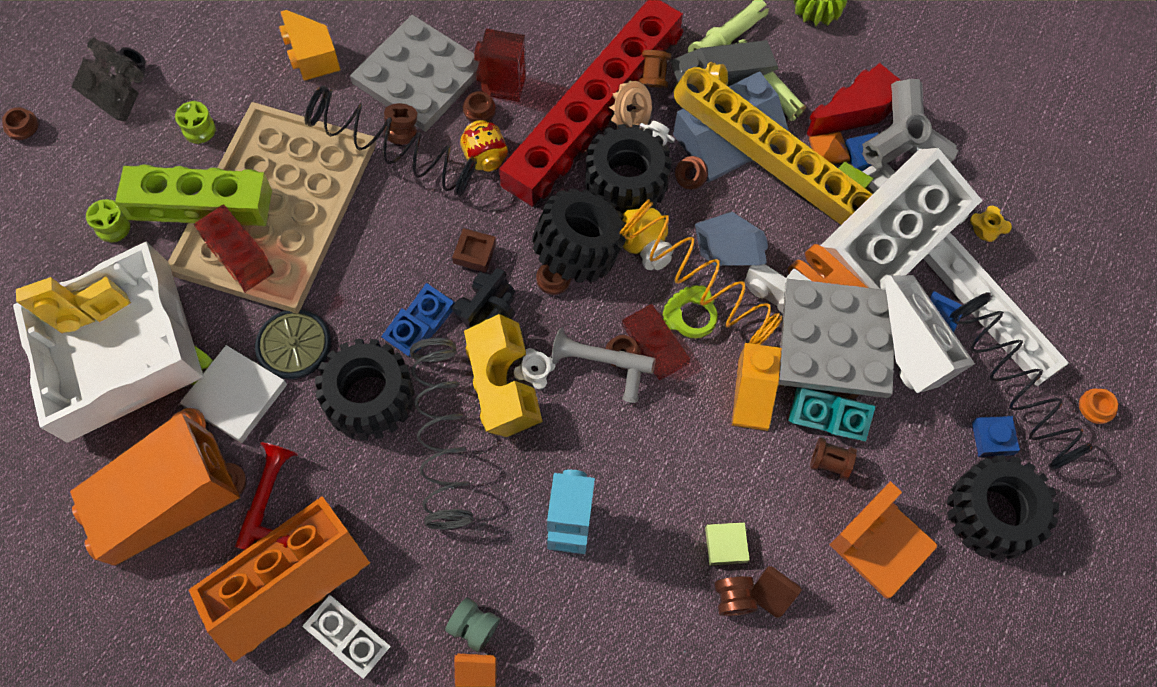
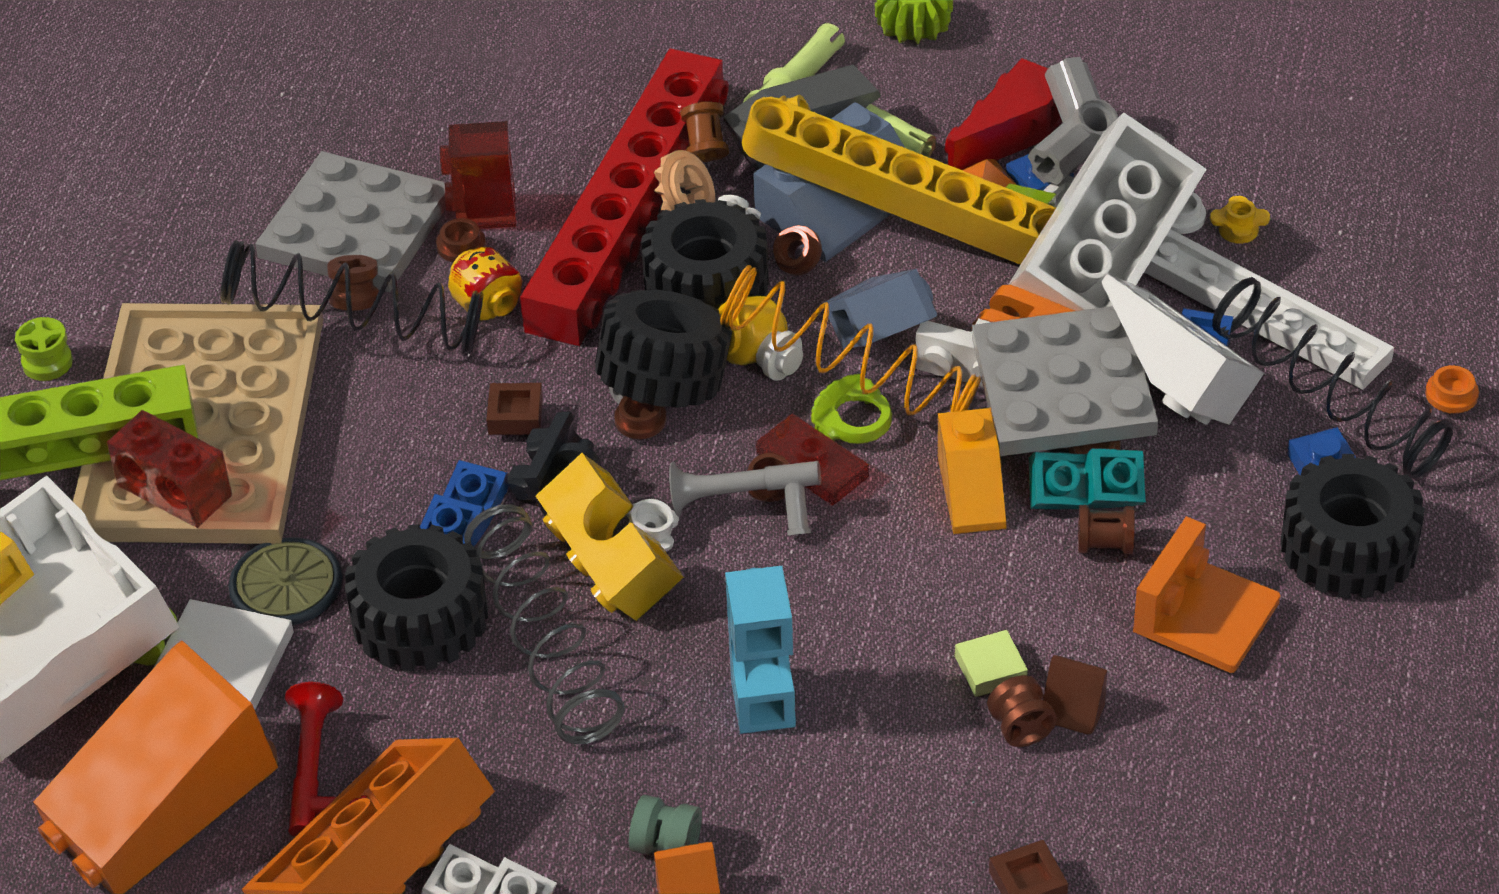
camera: 10 degrees left, 20 degrees down
light orange slope [279,10,340,81] -> none

